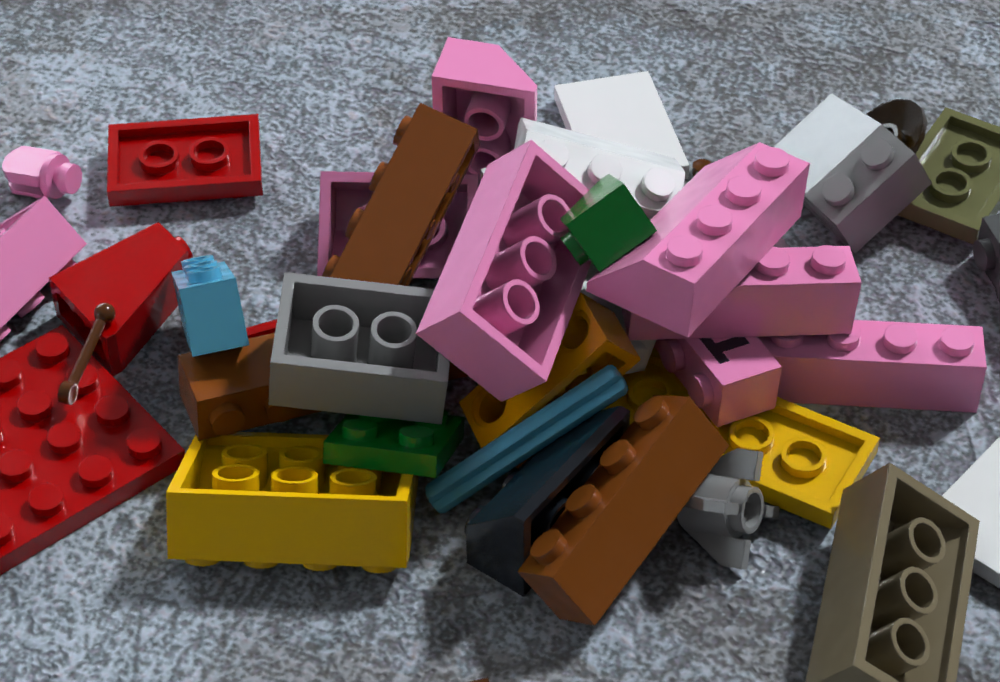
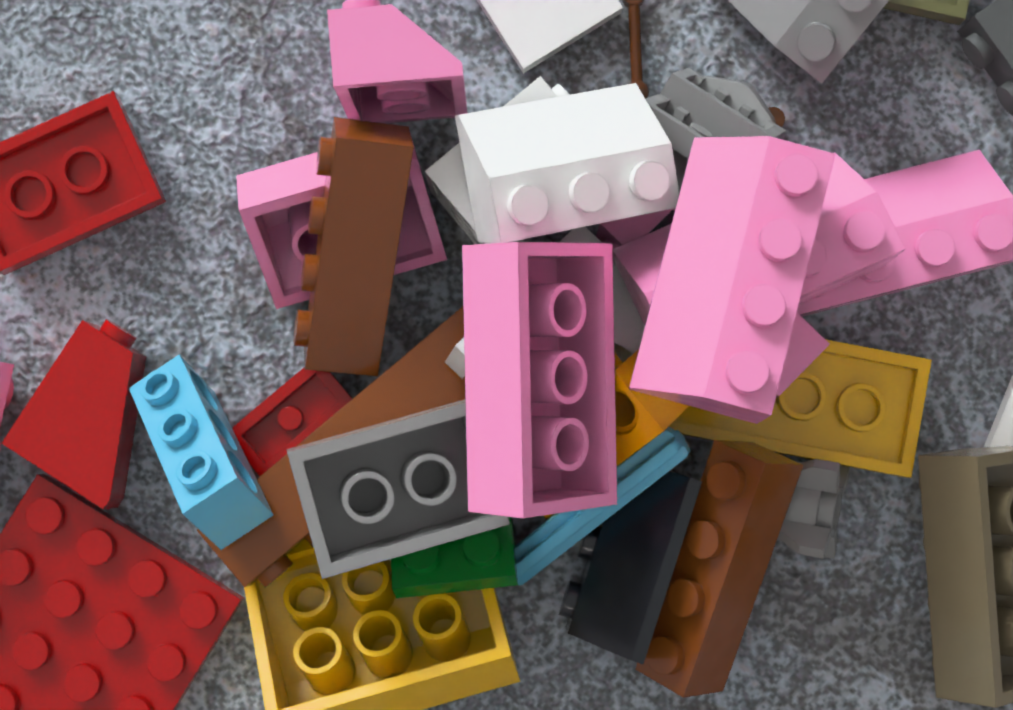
camera: 20 degrees left, 40 degrees up
reddish brown hinge [58,303,116,405] -> none
green slope [560,174,657,272] -> none

